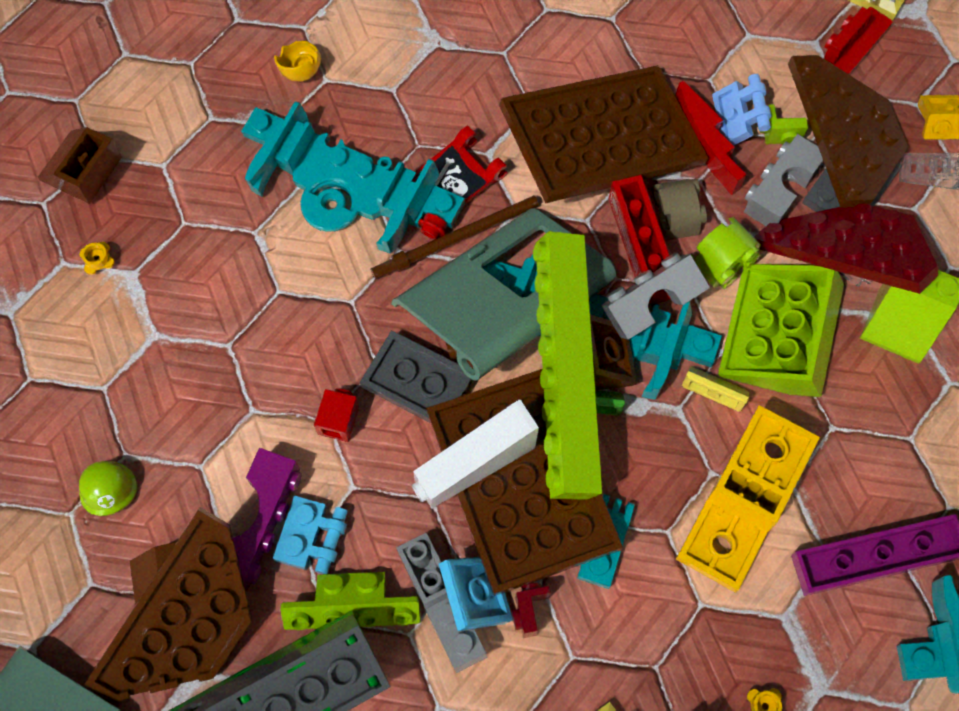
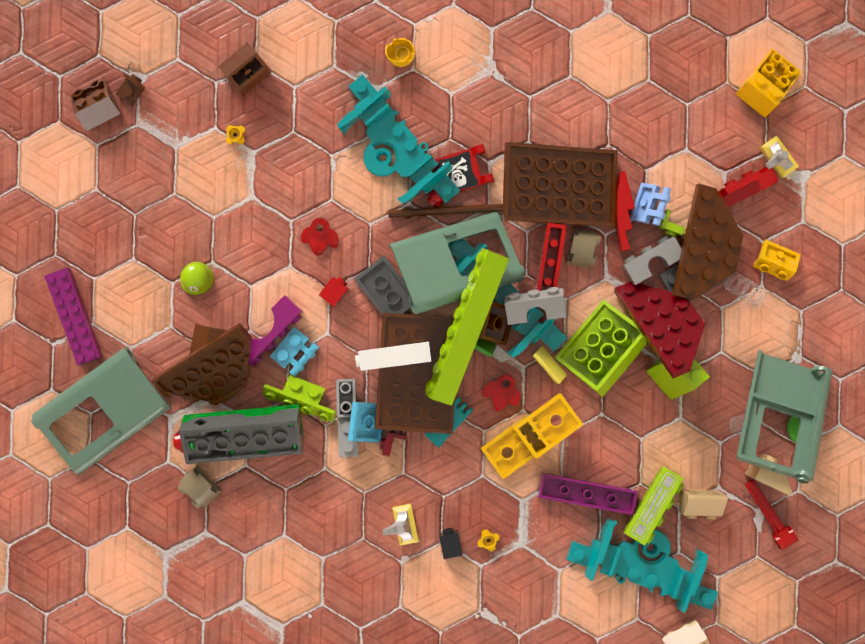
camera: 25 degrees right, 20 degrees up
lime brick [691,217,761,290] -> none
none -> red plate [301,218,339,256]
none -> red plate [482,374,520,412]

